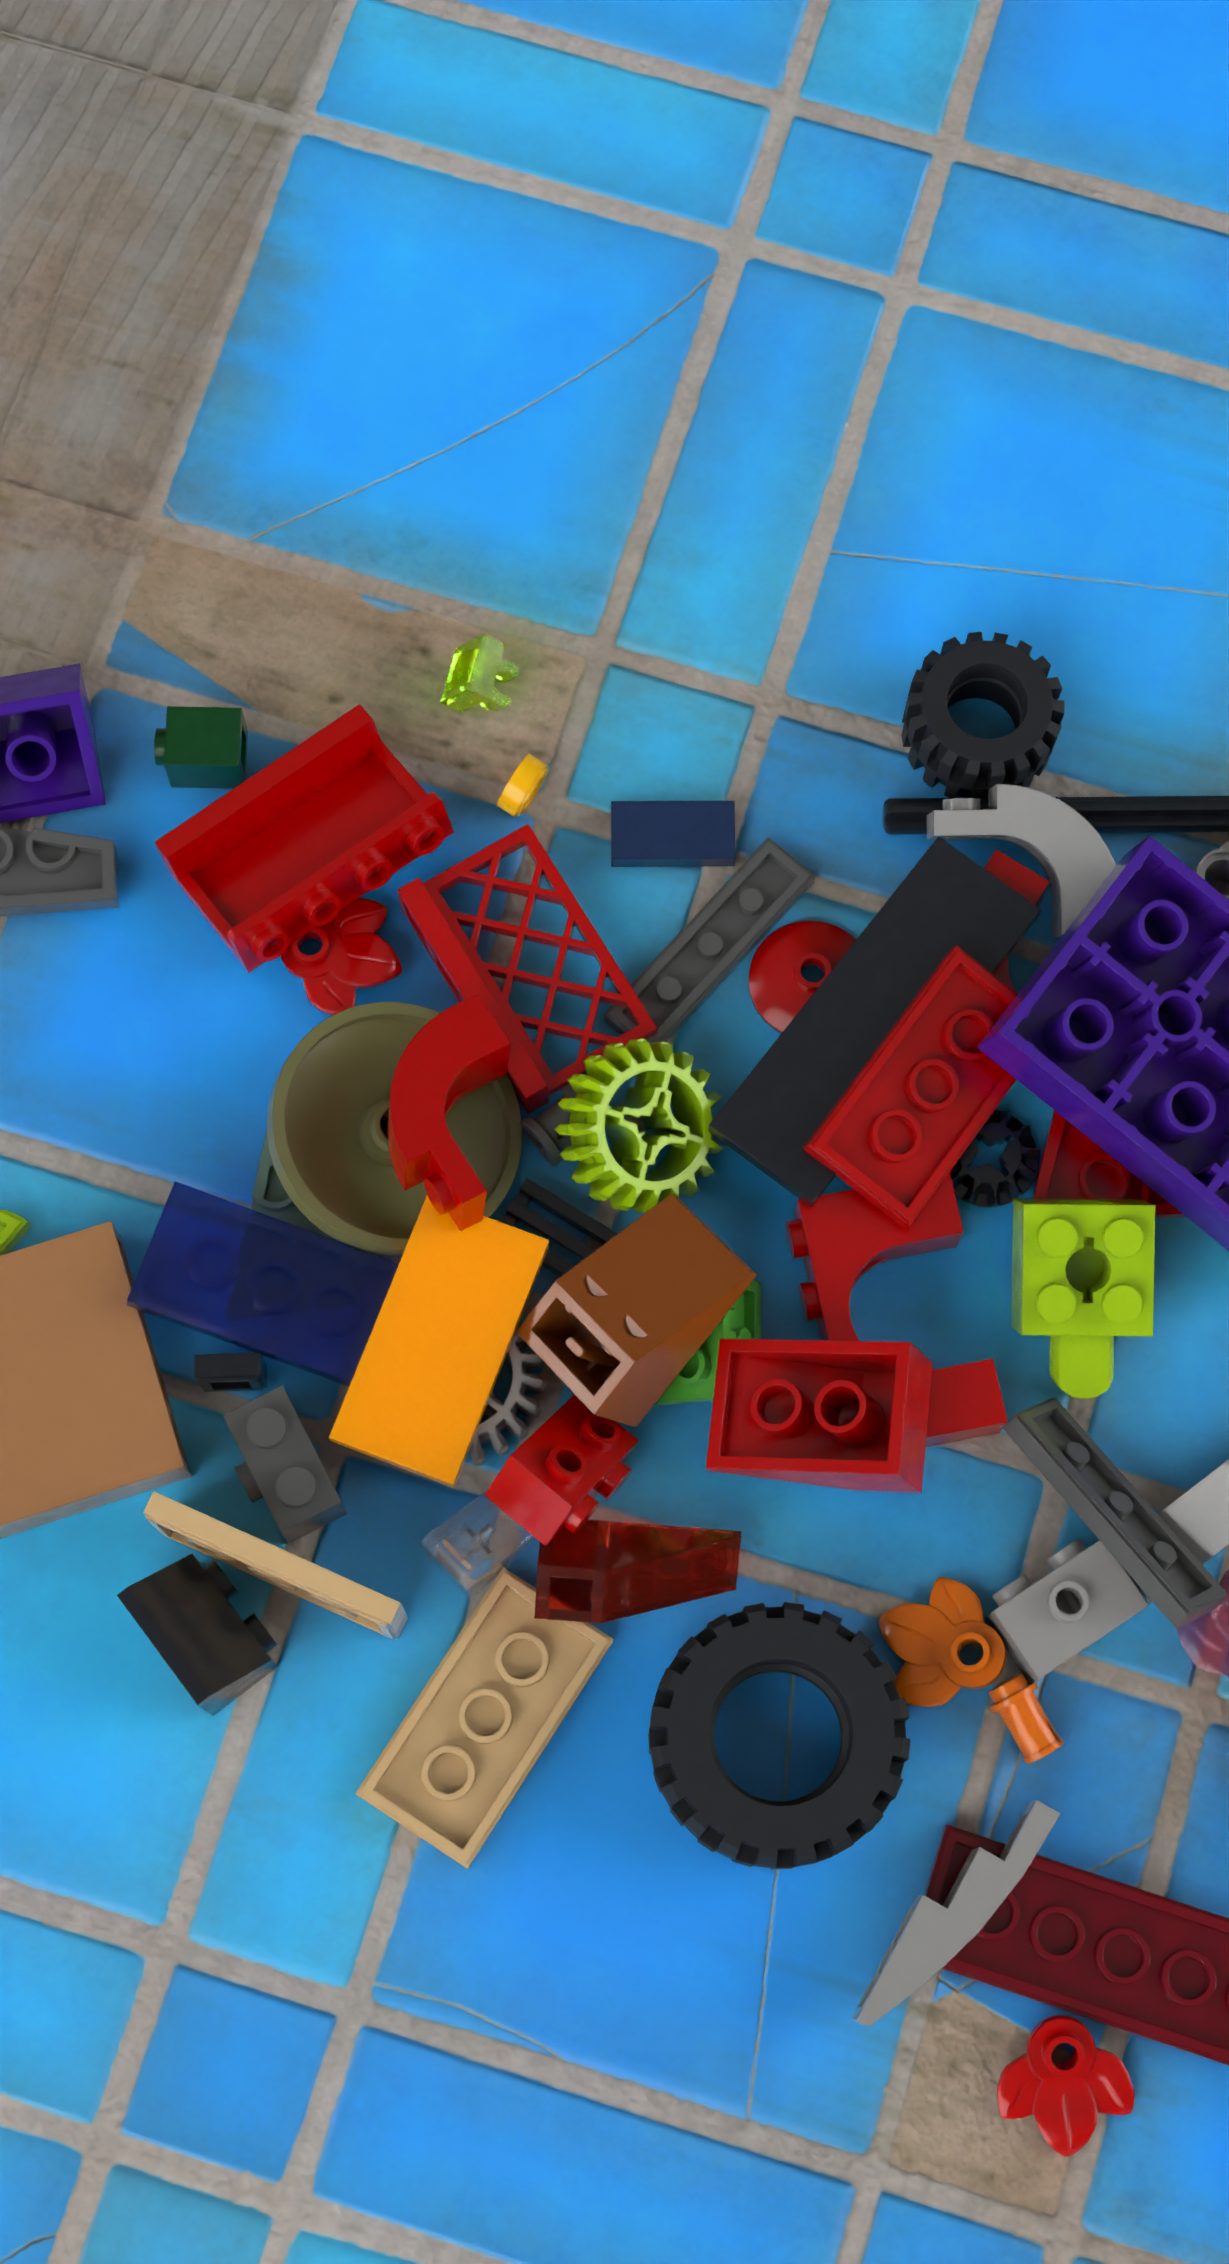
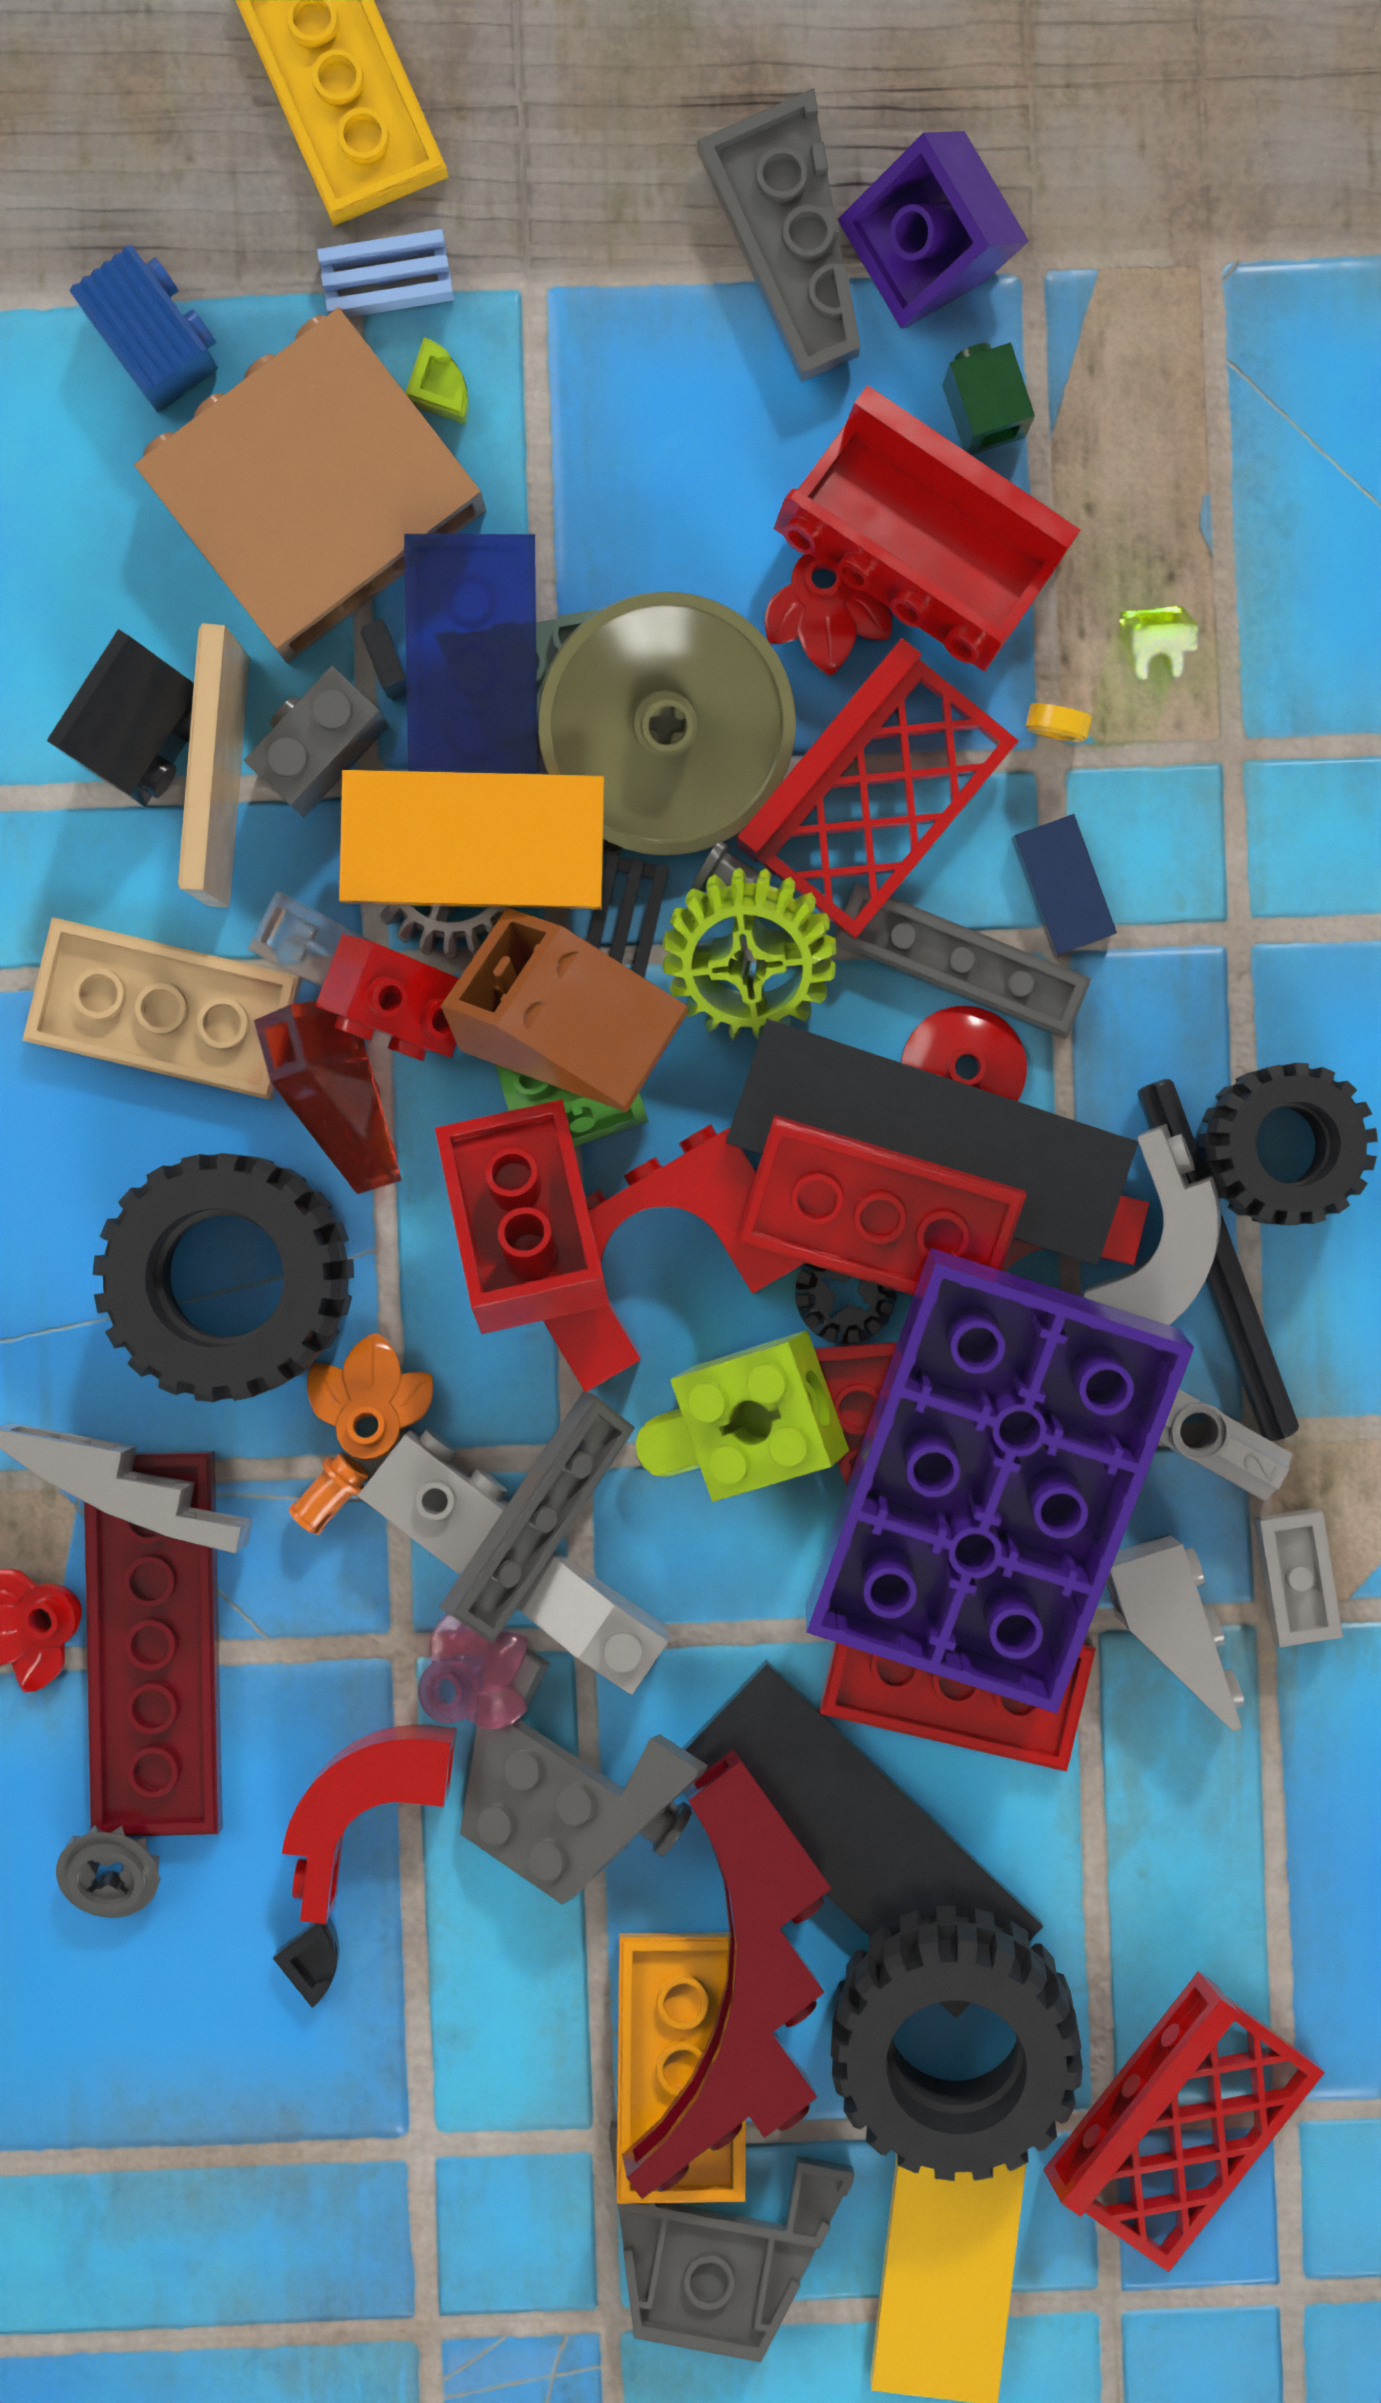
camera: 70 degrees right, 15 degrees up
red arch [387,994,511,1231] -> none

